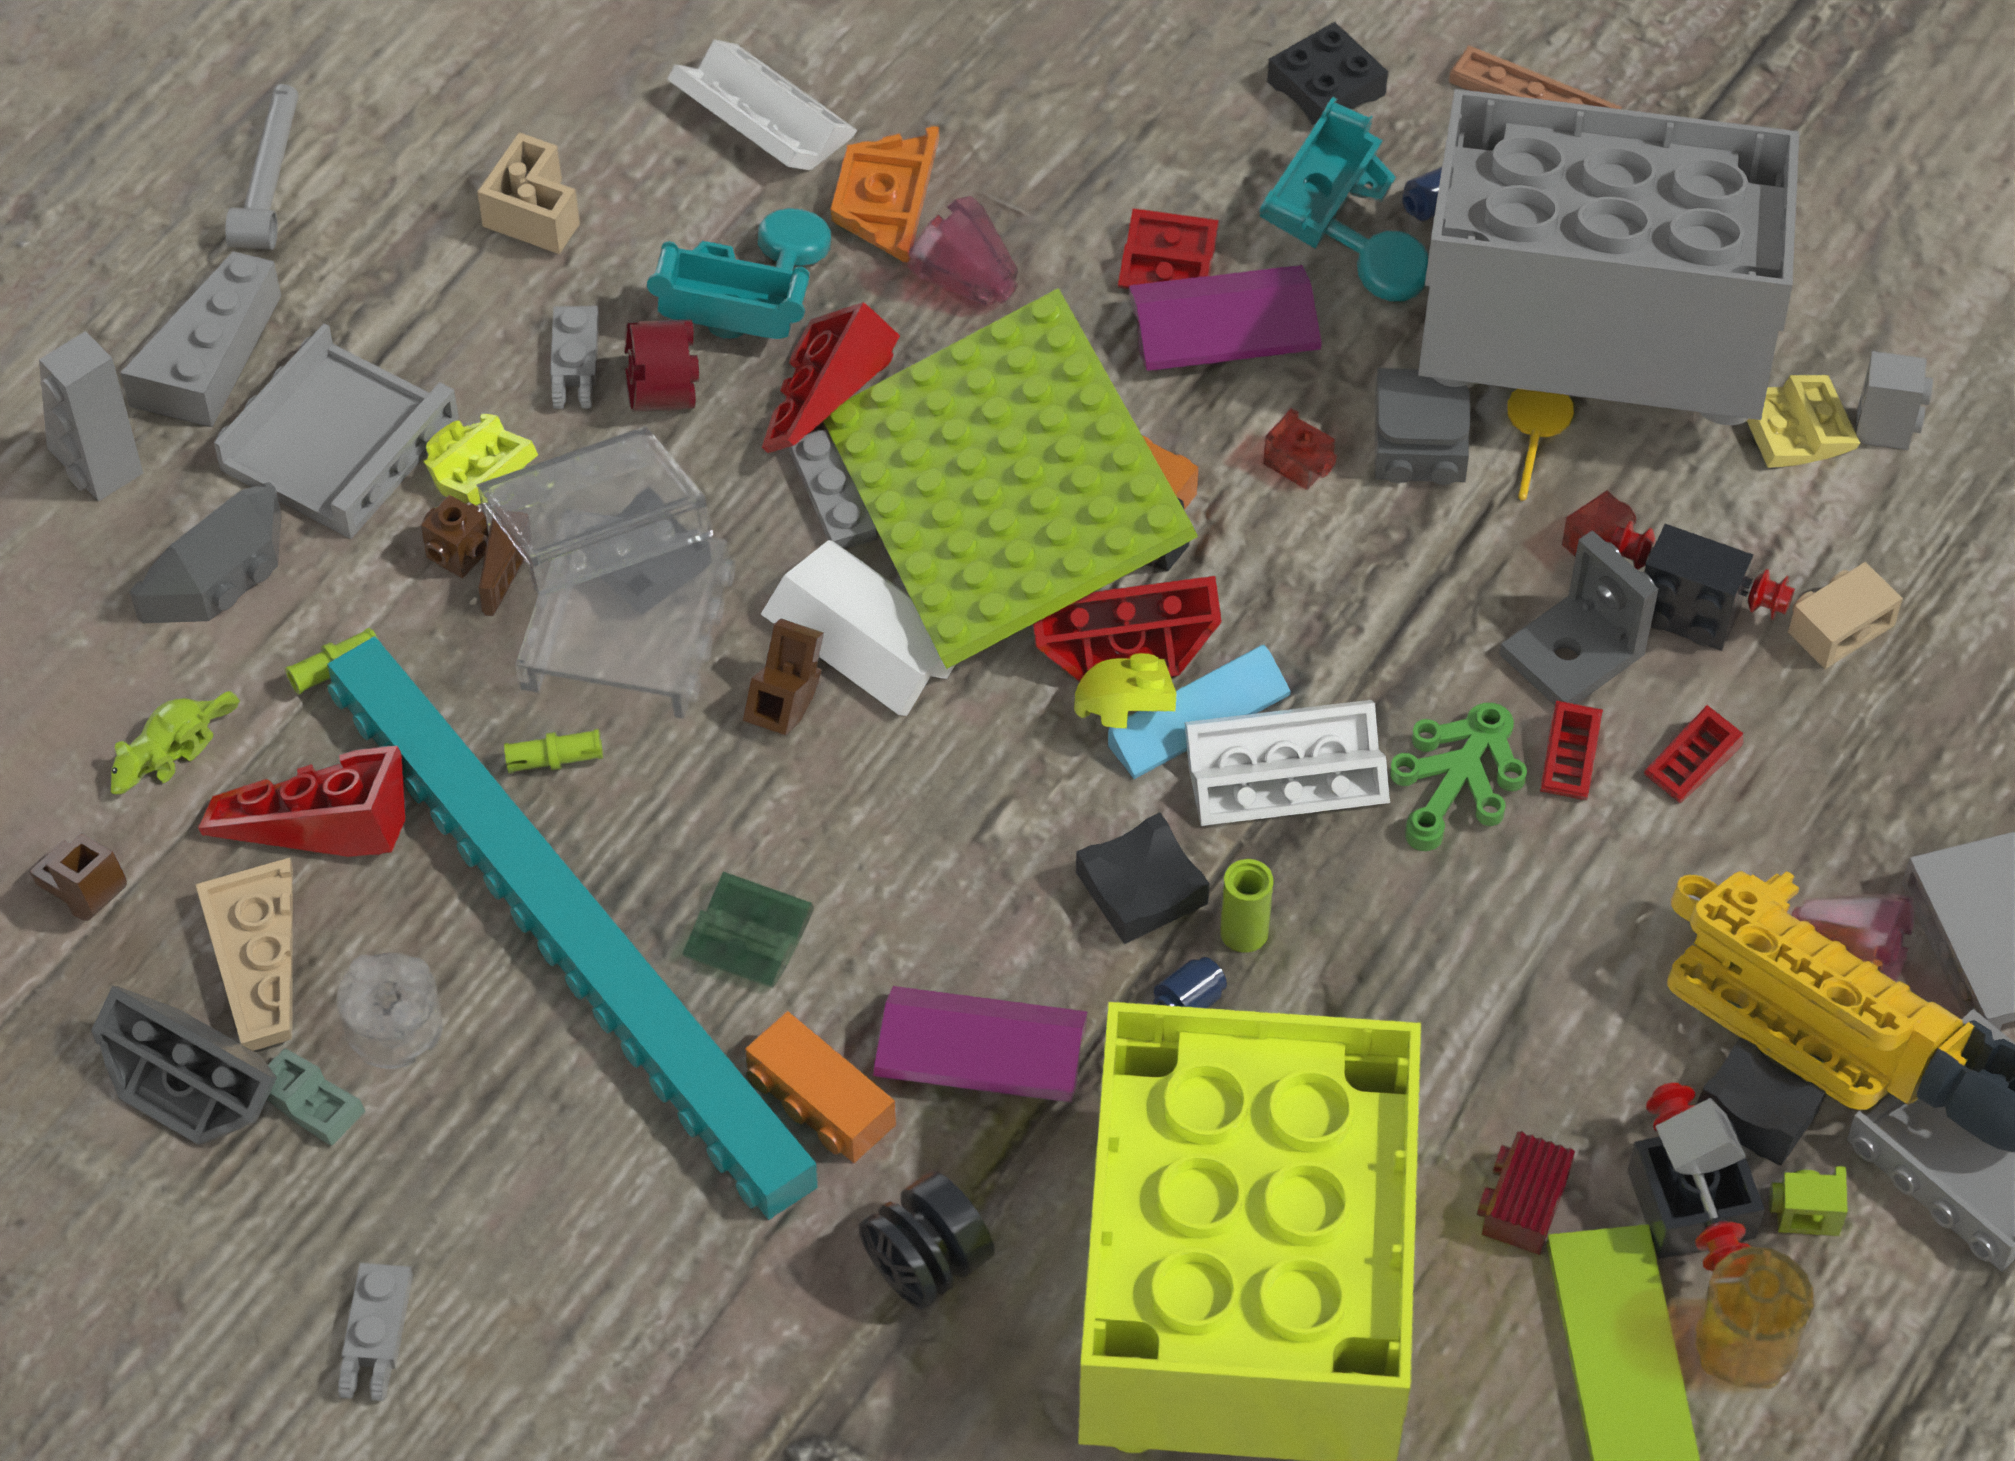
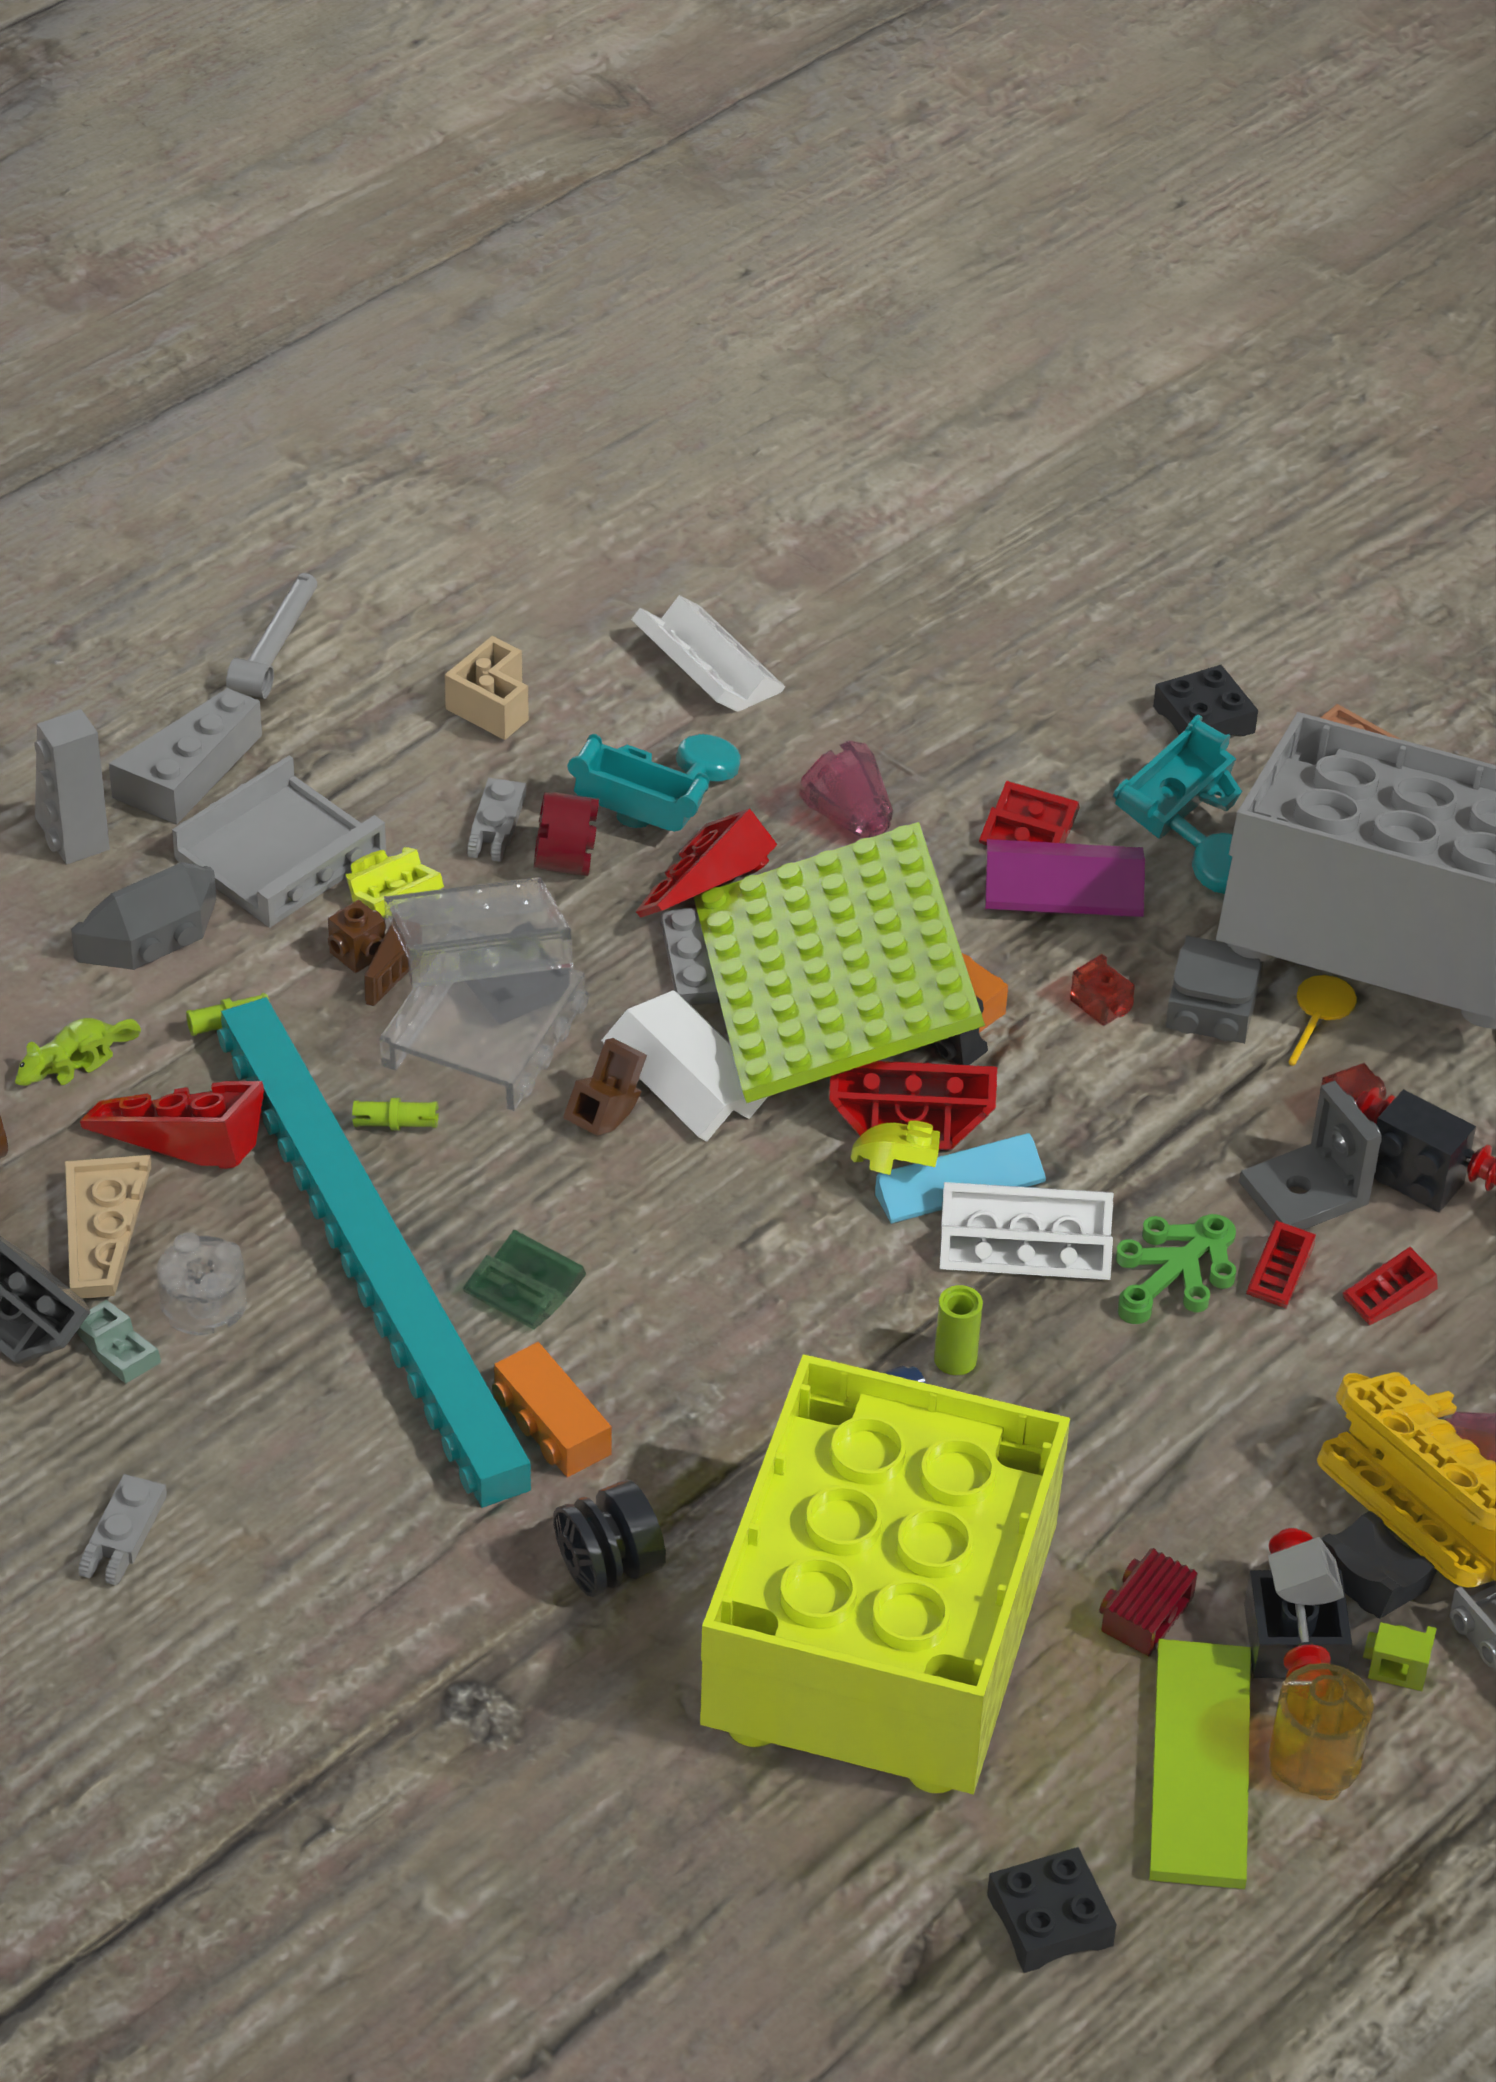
camera: 10 degrees right, 10 degrees down
orange wing [831,126,940,262] -> none
magenta slope [873,986,1088,1102] -> none
black brick [1076,812,1210,944] -> none

